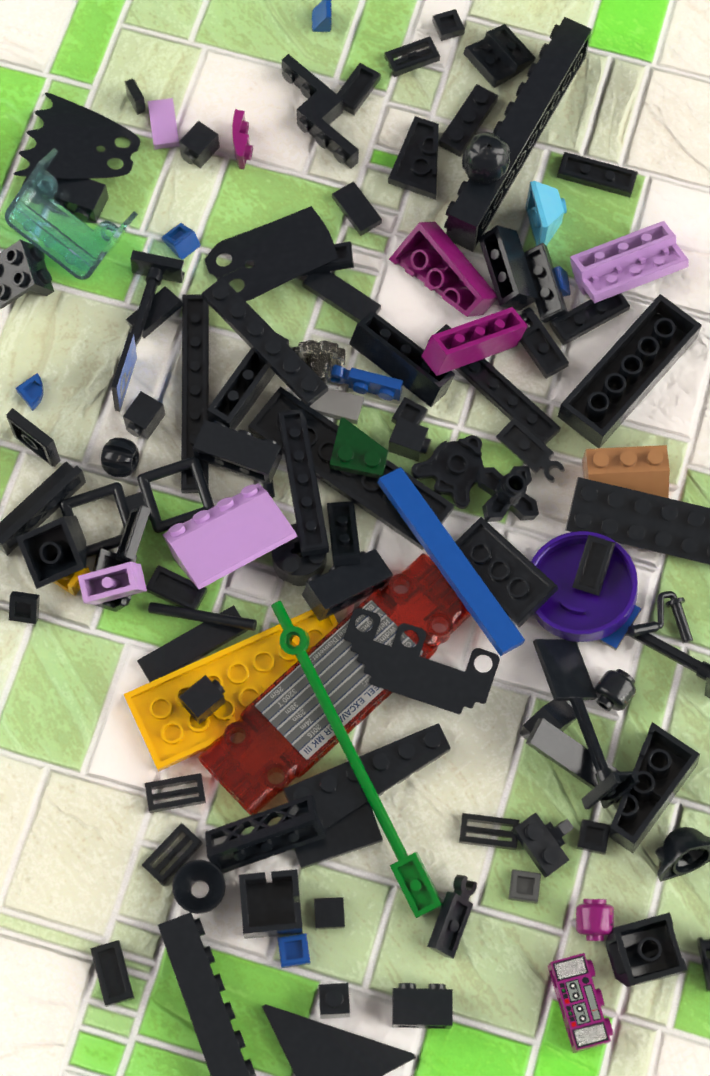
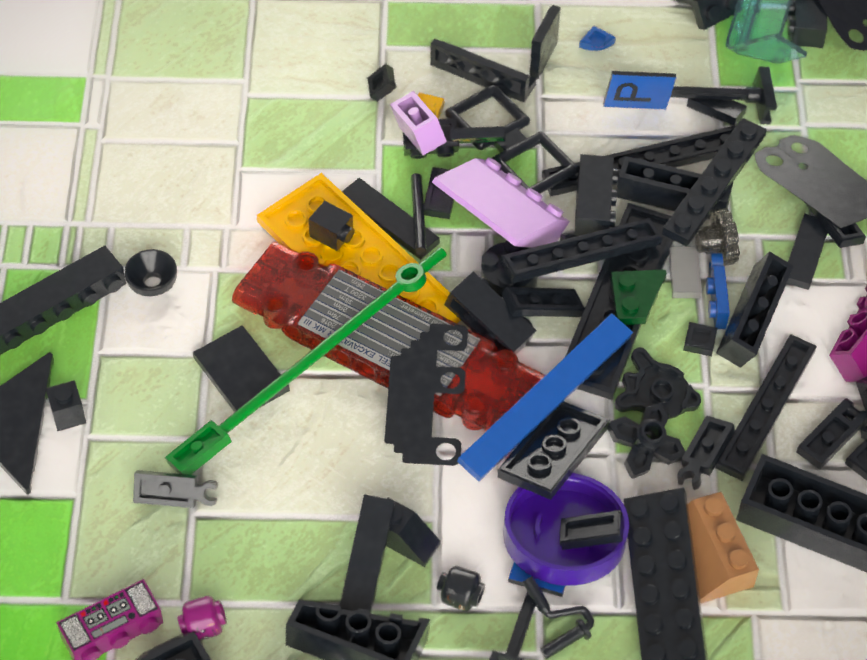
camera: 75 degrees right, 15 degrees down
black slope [16,515,87,589] -> none
black tile [90,940,134,1007] -> none
black piece [101,438,139,477] -> none
black brick [123,391,165,440] -> none
black tile [142,823,203,886] -> none
black tile [145,773,206,813] -> none
blue slope [161,223,201,260] -> none
black fence [205,794,326,873] -> none
black piece [239,869,303,939] -> none
blue tile [277,933,311,968] -> none
black wing [283,723,451,831] -> none
black tile [314,897,345,930] -> none
black brick [388,418,431,462] -> none
black brick [392,983,453,1029] -> none
magenta brick [421,307,528,376] -> none
black tile [459,813,520,850] -> none
dark grey tile [508,869,541,904] -> none
black hinge [512,813,574,878] -> none
black piece [533,639,639,809] -> none
black tile [576,819,611,855] -> none

